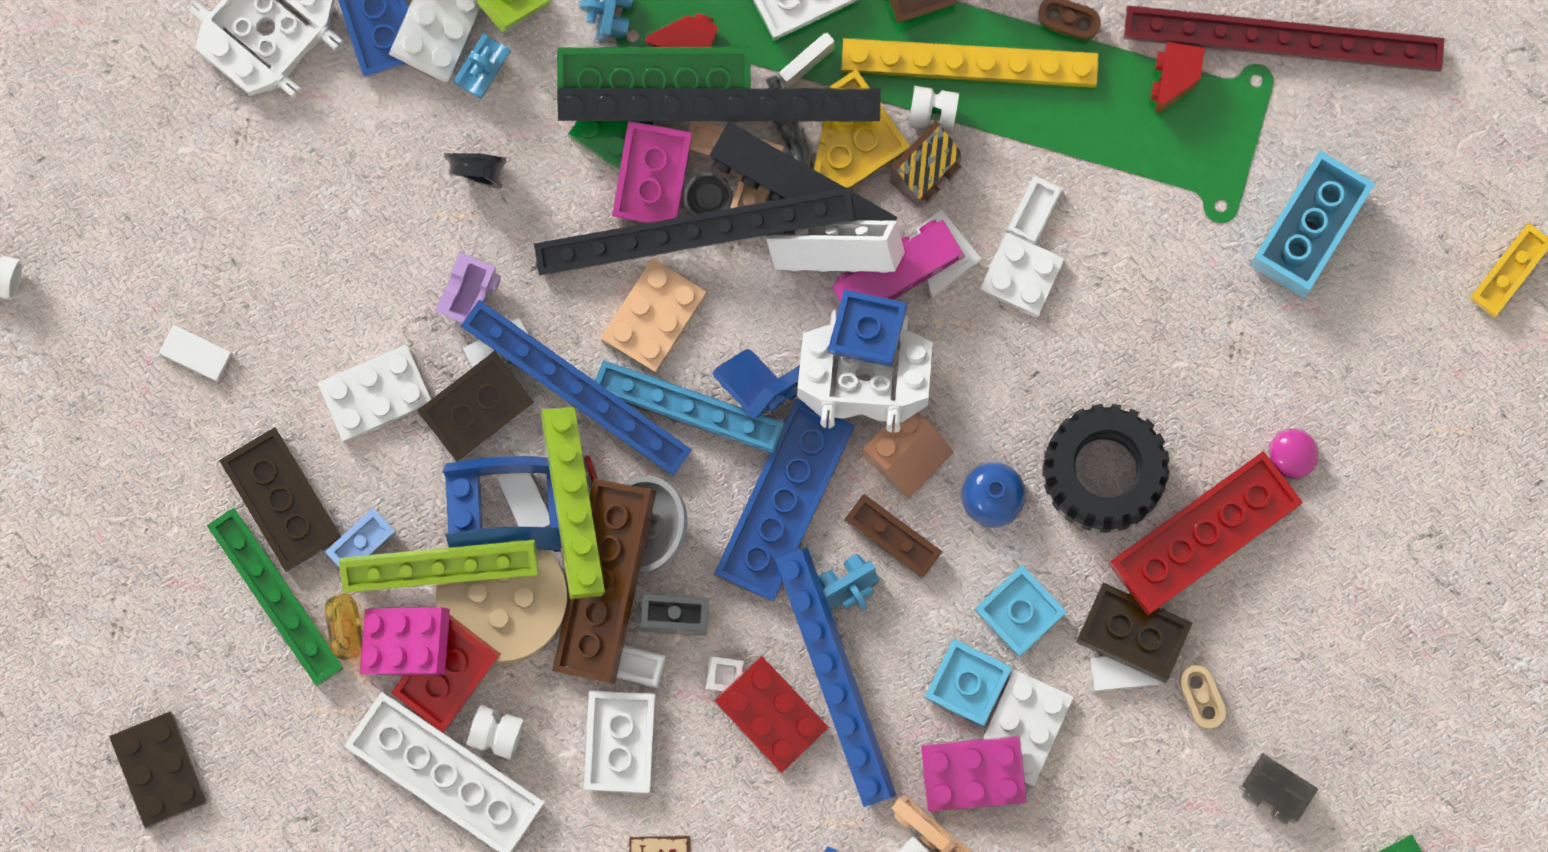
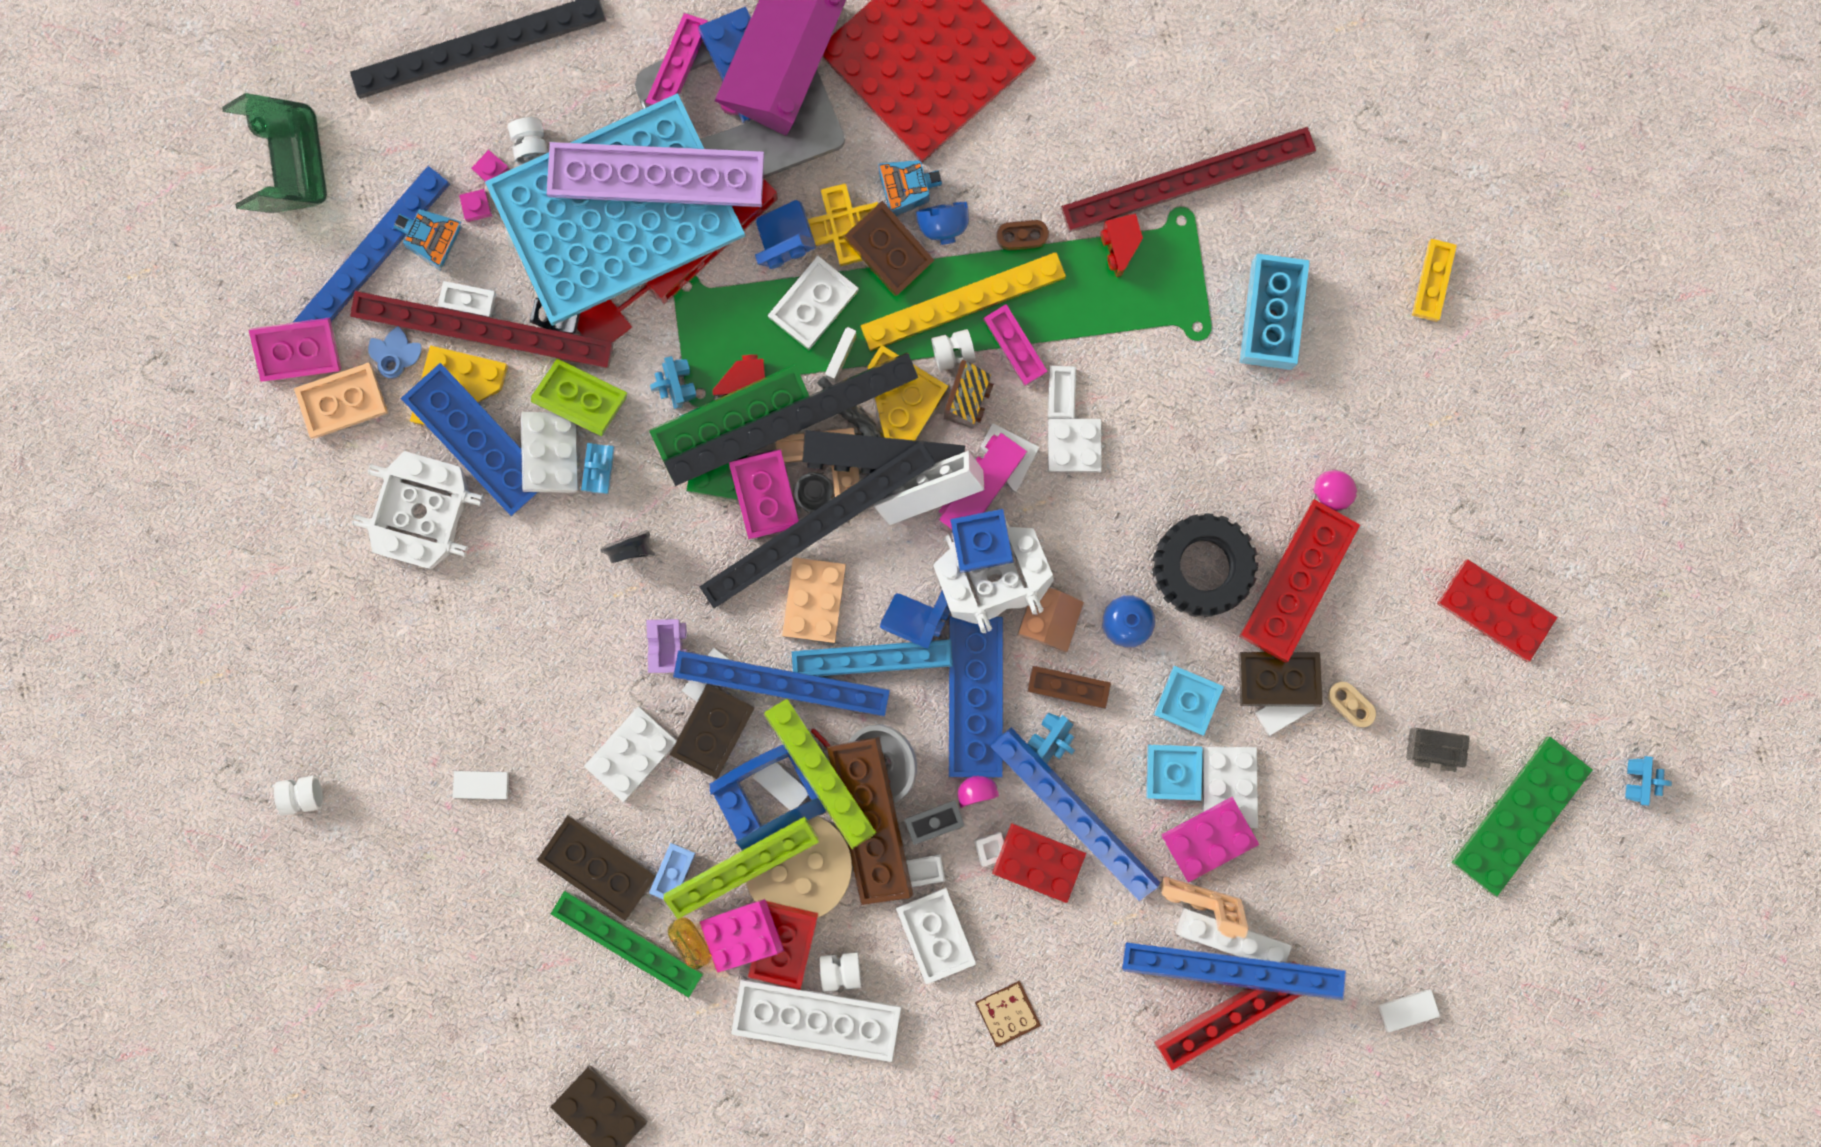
camera: 25 degrees left, 5 degrees up
none -> dark pink hair [958,776,999,808]
none -> dark pink plate [983,305,1047,386]
none -> red plate [1437,559,1558,662]

